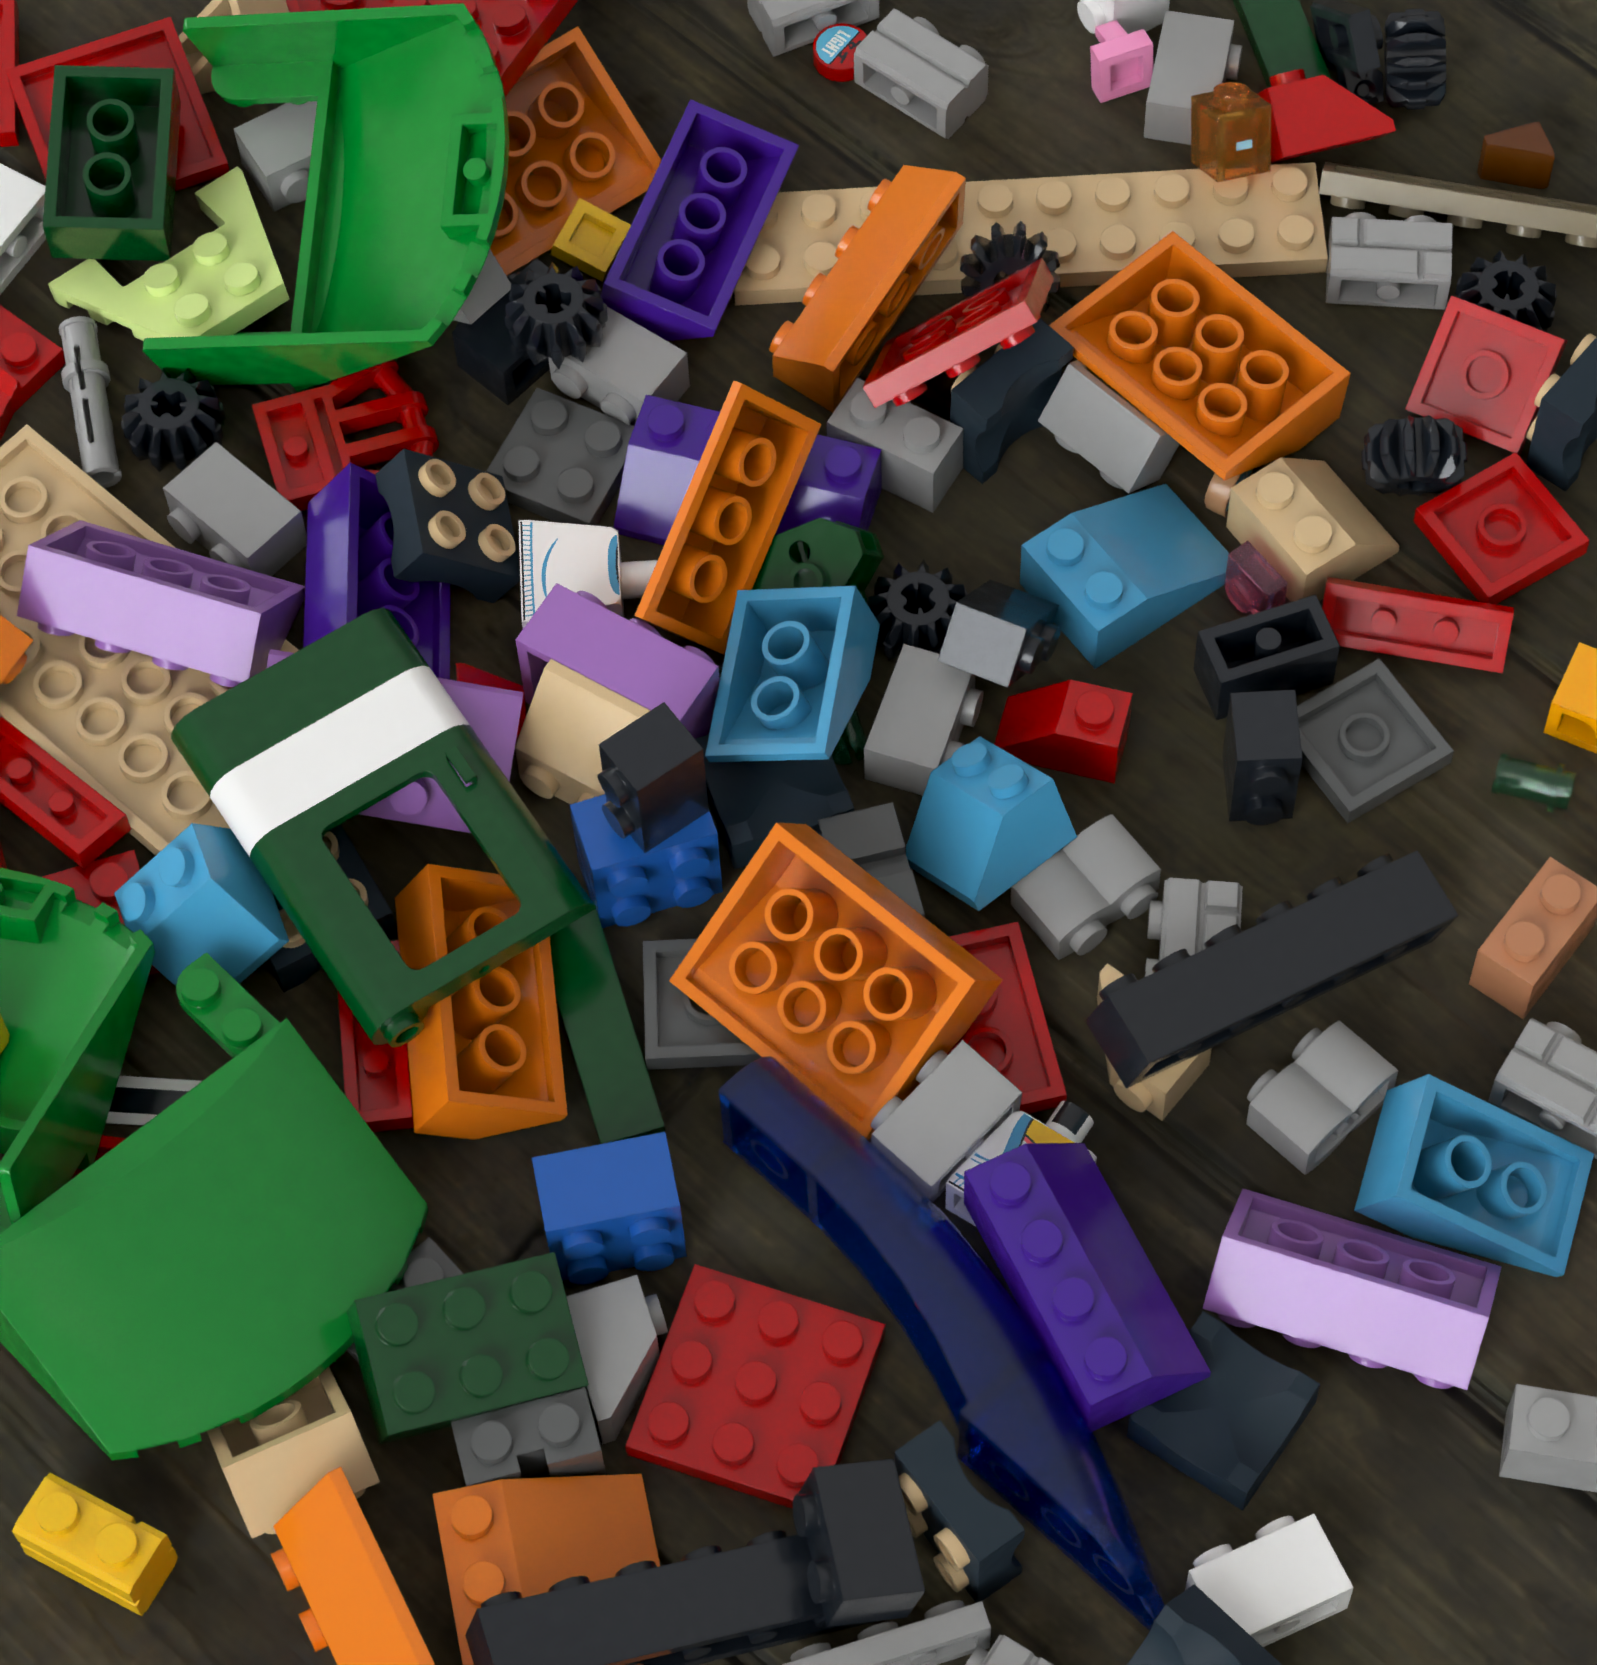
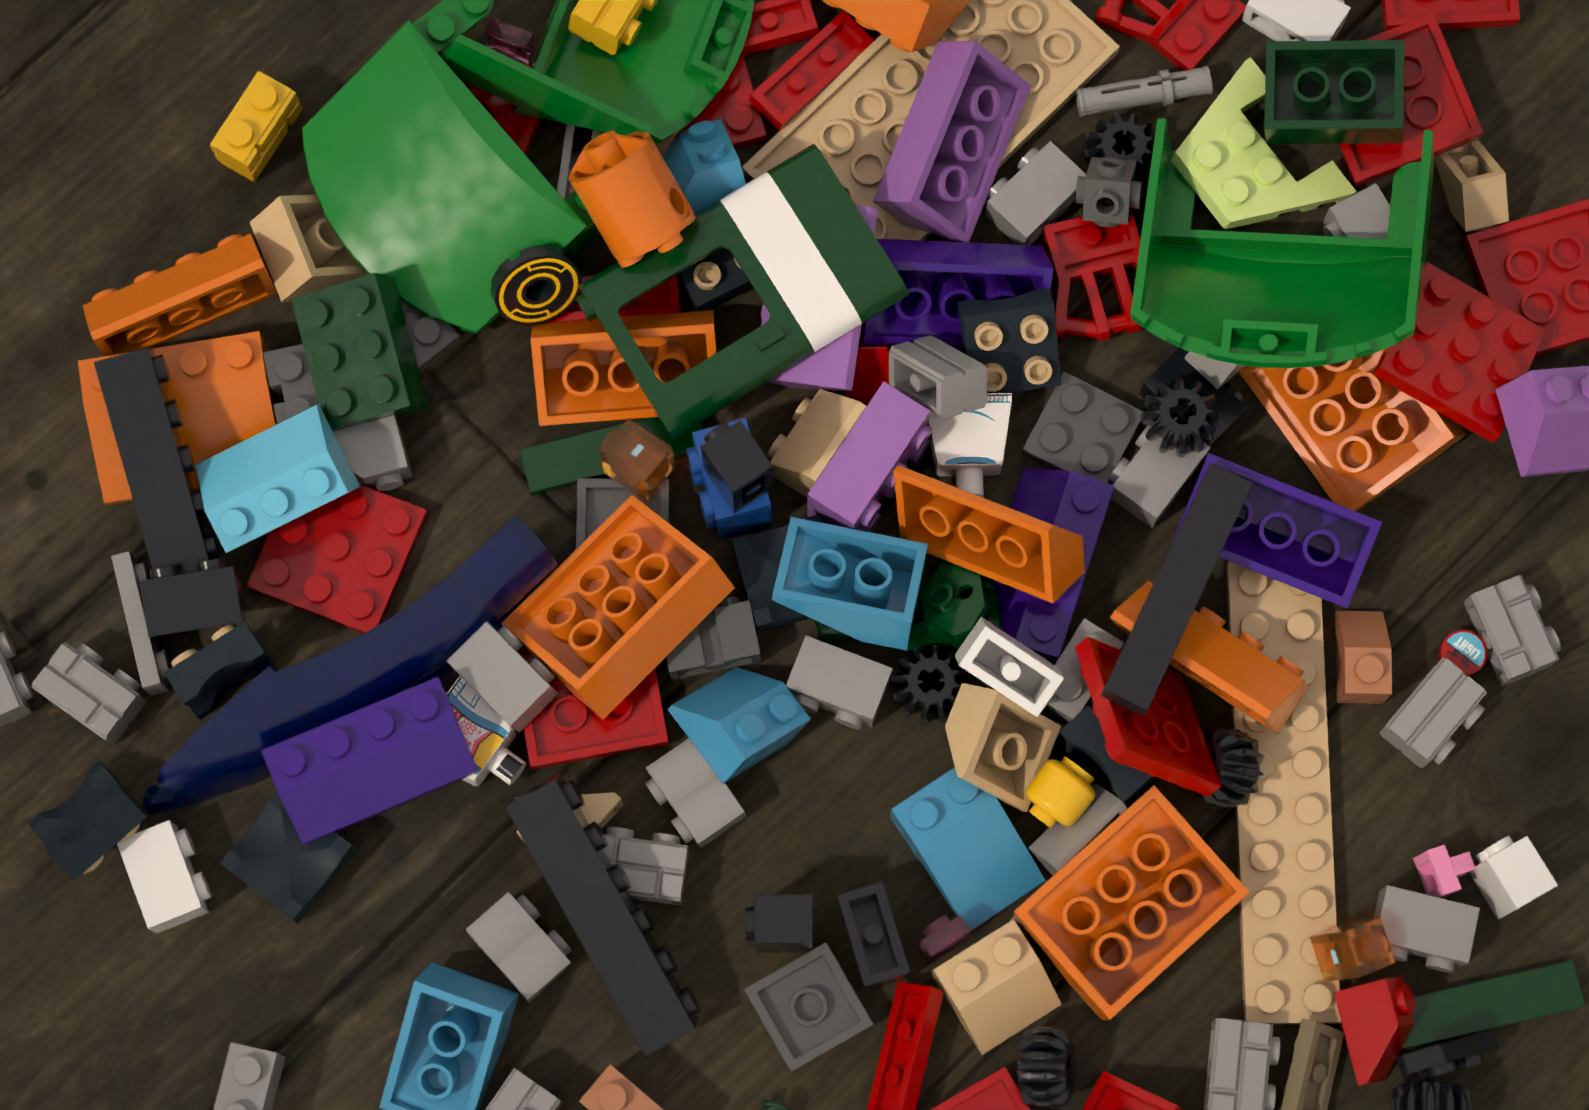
camera: 90 degrees right, 15 degrees up
blue brick [532,1132,687,1284] -> none
yellow plate [550,198,631,282] -> none
brick [938,579,1061,688] -> none
red slope [994,679,1133,784] -> none
slope [1202,1189,1502,1390] -> none
none -> medium azure slope [196,404,360,553]
none -> black tile [490,245,582,326]
none -> orange cylinder [568,131,696,268]
none -> clear orange brick [600,418,674,501]
none -> light grey brick [889,335,989,419]
none -> tan slope [945,683,1061,812]
none -> white brick [955,617,1064,717]
none -> yellow head [1025,756,1096,828]
none -> dark grey brick [1076,157,1143,227]
none -> black tile [1101,463,1253,716]
none -> nougat slope [1335,611,1392,704]

